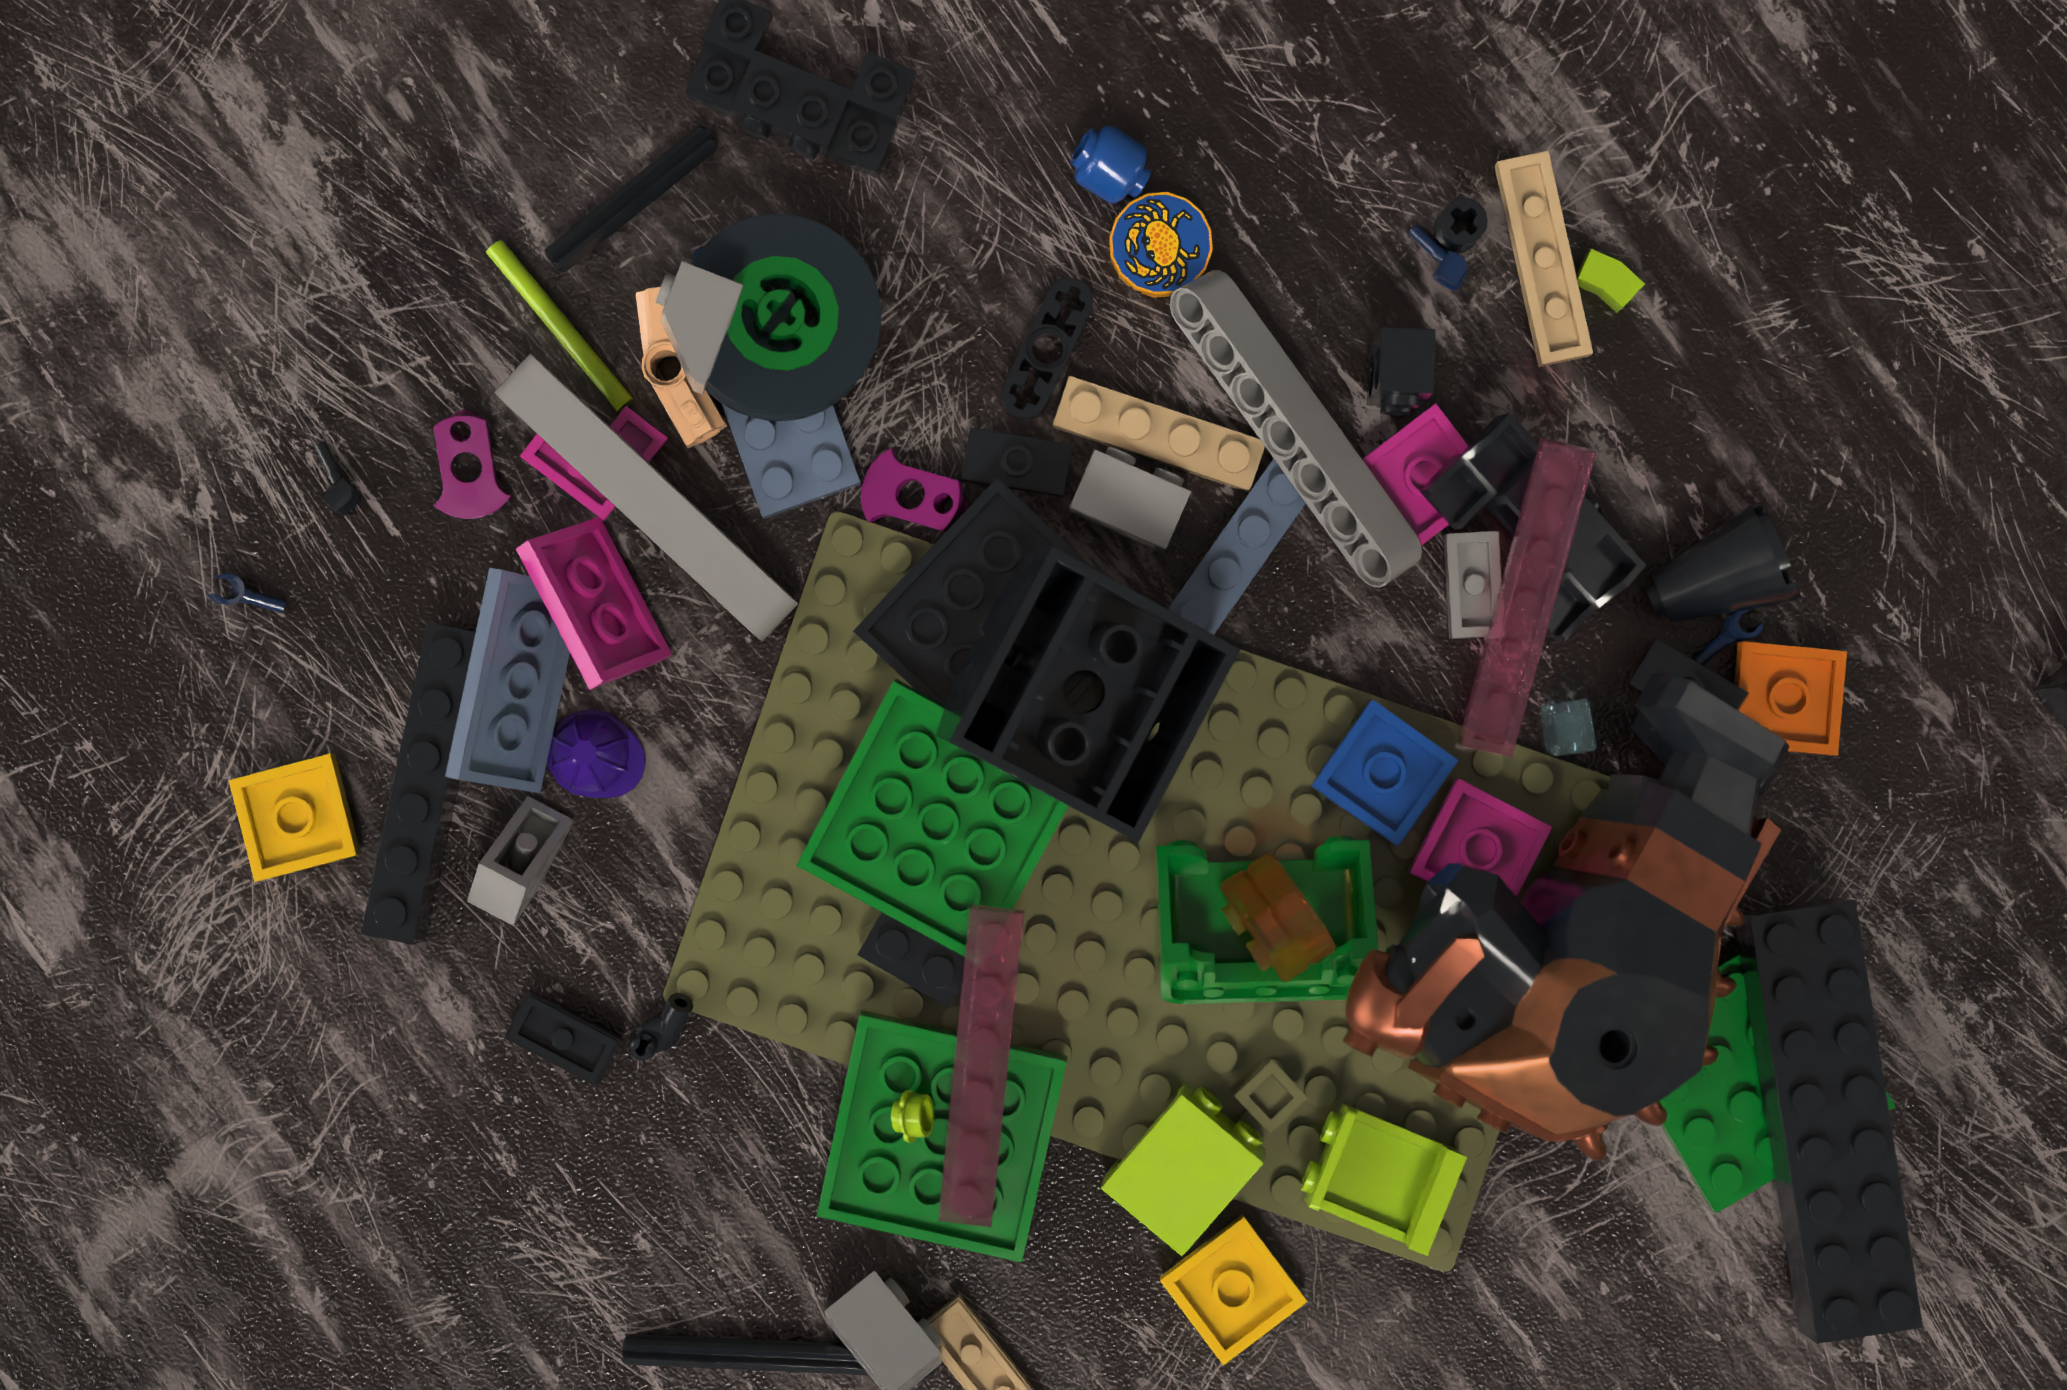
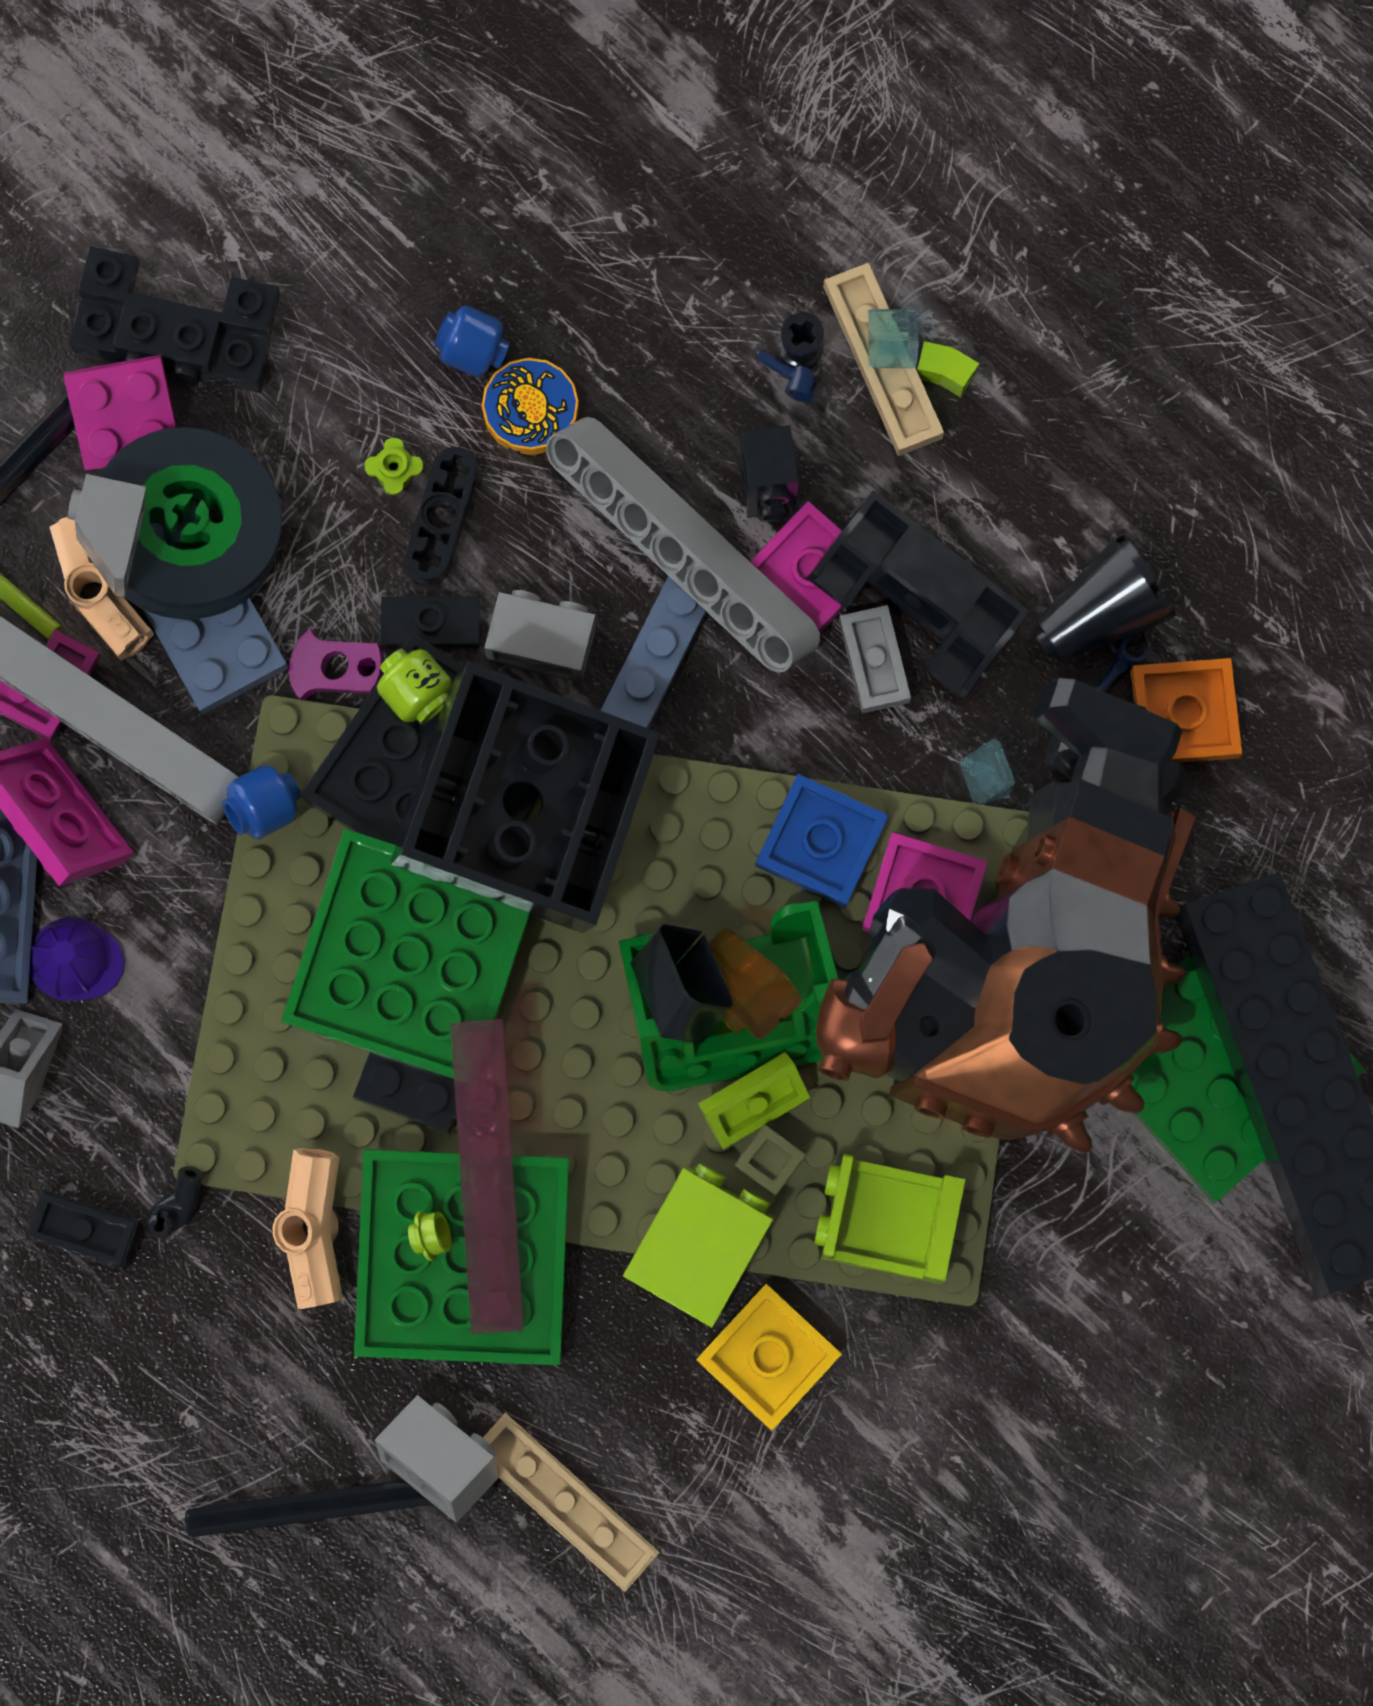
camera: 10 degrees left, 10 degrees down
tan plate [1053,376,1265,493] -> none
clear pink plate [1459,438,1596,757] -> none
none -> dark pink plate [63,355,177,471]
none -> blue head [222,765,301,839]
none -> light nougat piece [273,1148,344,1309]
none -> lime plate [364,438,423,495]
none -> lime head [377,648,452,724]
none -> black piece [630,924,733,1043]
none -> lime plate [698,1052,810,1150]
none -> clear light blue slope [868,309,919,368]

